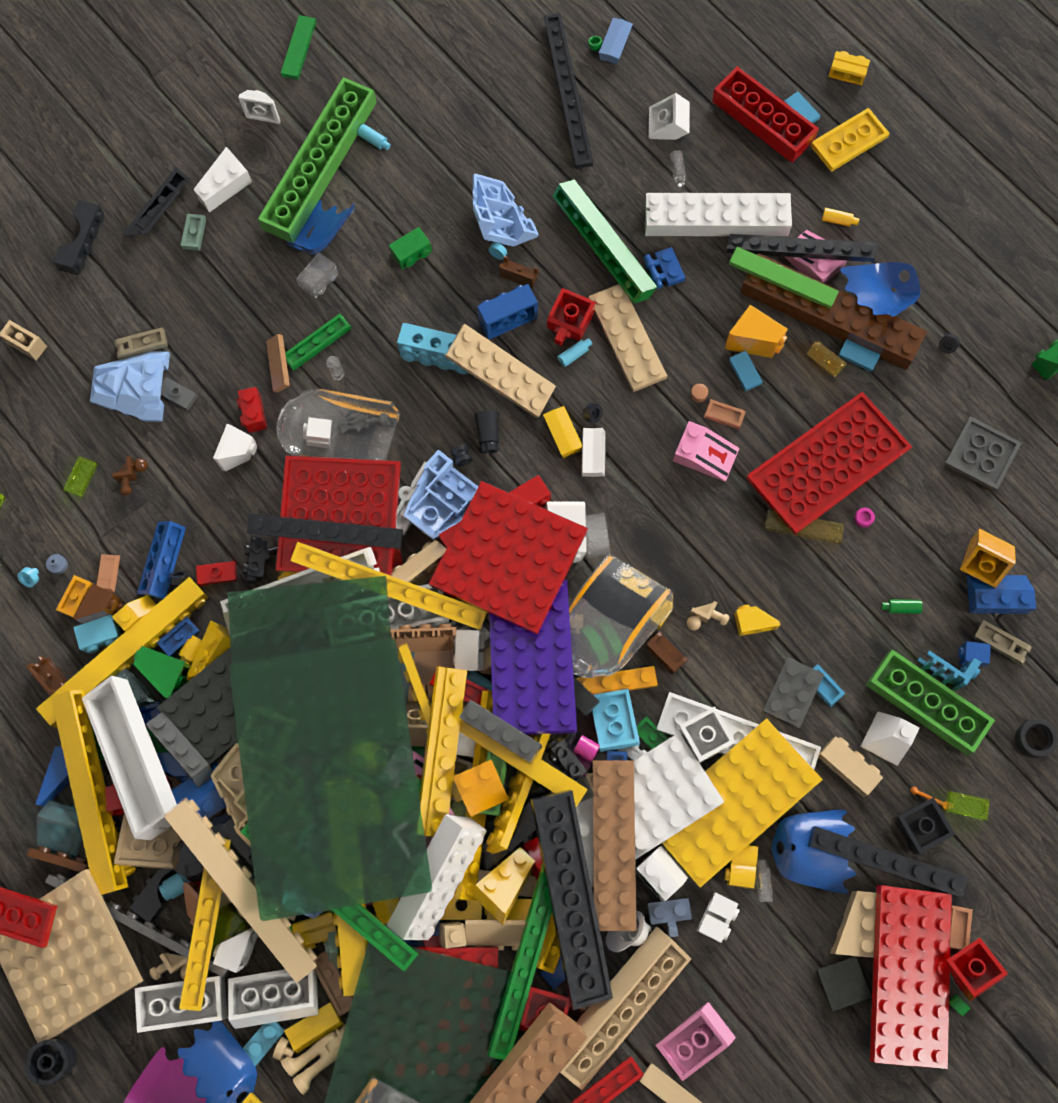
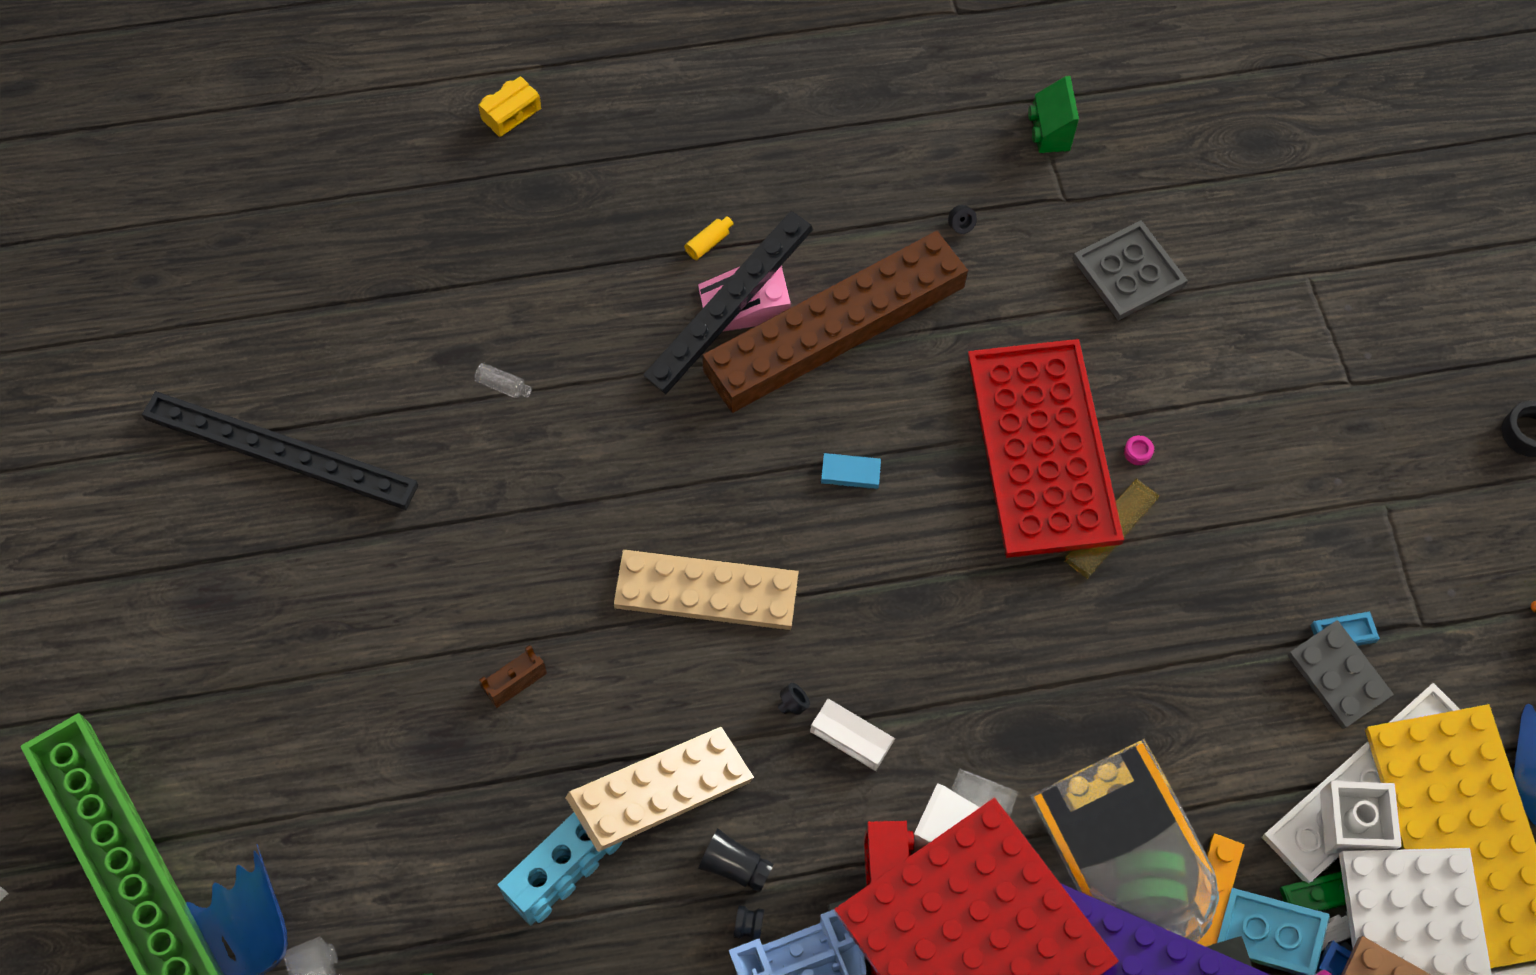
camera: 65 degrees left, 10 degrees down
medium azure cylinder [357,124,391,150] -> none
green brick [389,227,432,270] -> none
light blue wedge [472,173,539,246] -> none
blue brick [478,284,538,340] -> none
medium azure tile [489,243,507,260] -> none
yellow piece [543,406,583,458] -> none
red hinge [547,288,596,346] -> none
brick [552,180,657,304] -> none
medium azure cylinder [557,338,592,367] -> none
green hinge [588,36,602,52] -> none
medium blue piece [599,18,633,65] -> none
blue plate [643,247,685,289] -> none
white piece [645,193,792,236] -> none
reddish brown hinge [645,631,688,675] -> none
white slope [649,93,689,140] -> none
bright pink slope [673,421,739,482] -> none
tan piece [687,601,730,630] -> none
nougat piece [691,384,708,403] -> none
nougat tile [704,399,746,430] -> none
red brick [712,66,819,163] -> none
light orange slope [725,305,788,358] -> none
bright green tile [729,247,839,309] -> none
yellow slope [734,605,780,636] -> none
dark azure tile [784,92,820,123] -> none
clear yellow hinge [807,341,847,377] -> none
yellow plate [810,108,890,172] -> none
tan brick [818,737,883,797] -> none
dark azure tile [838,339,880,372] -> none
blue piece [840,262,921,317] -> none
white slope [860,712,919,766] -> none
bright green brick [866,649,995,756] -> none
green cylinder [881,599,922,614] -> none
dark azure plate [917,650,981,691] -> none
blue brick [957,641,991,667] -> none
light orange slope [960,529,1016,588] -> none
blue slope [967,575,1036,614] -> none
dark tan plate [973,620,1032,665] -> none

